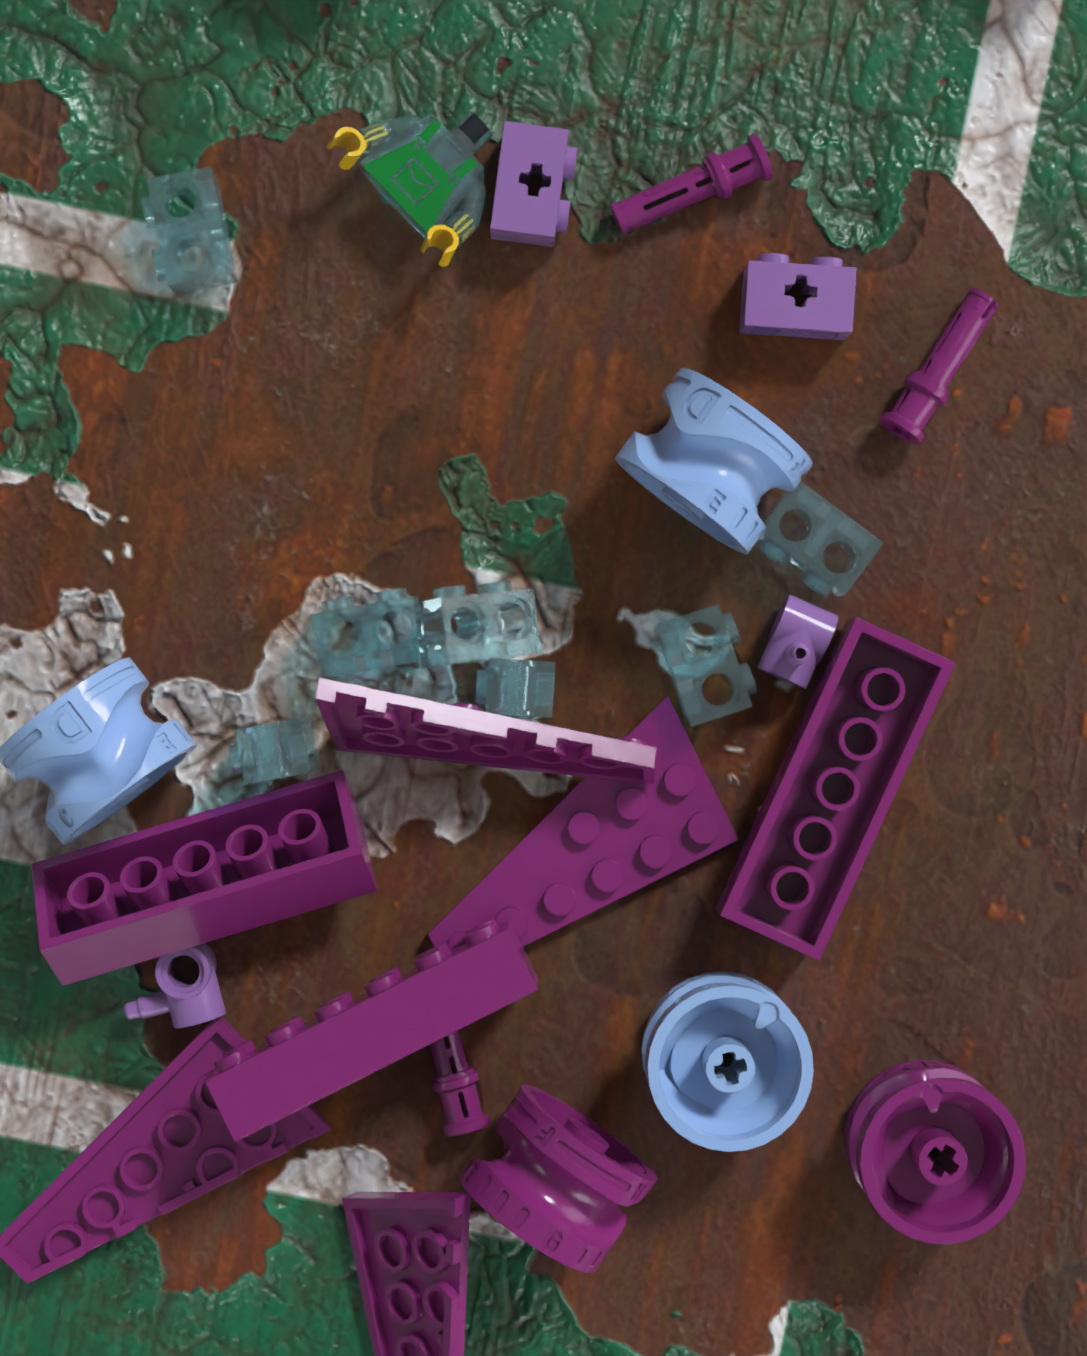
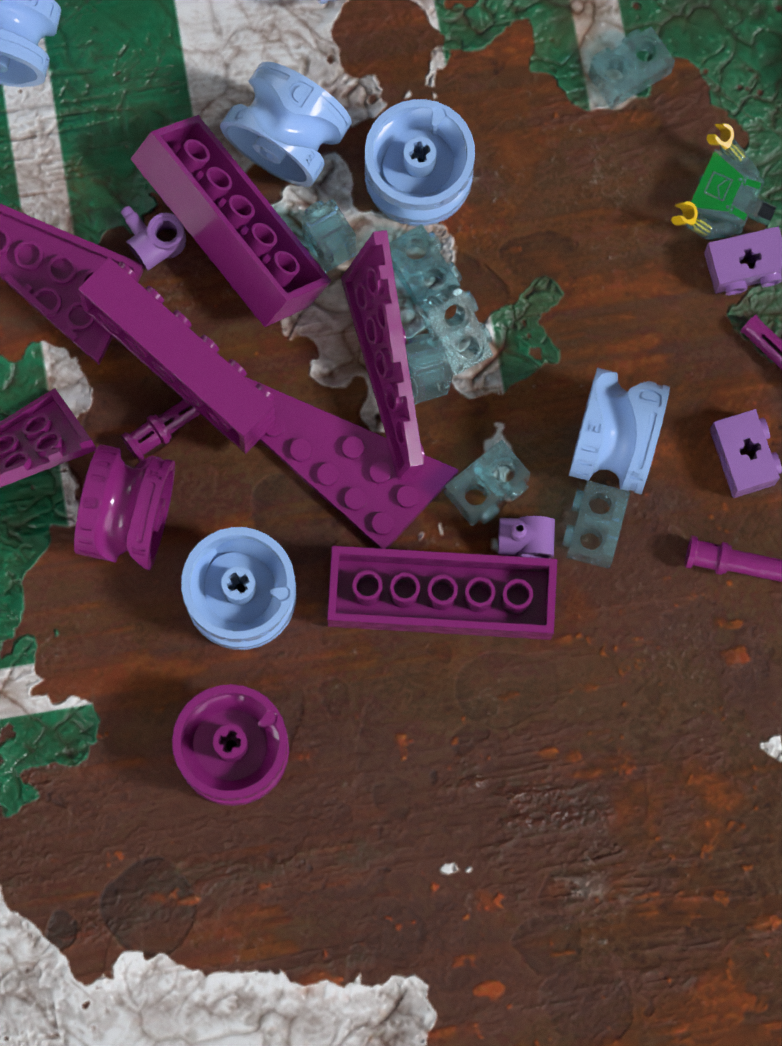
camera: 65 degrees right, 10 degrees down
none -> light blue piece [365,99,475,226]

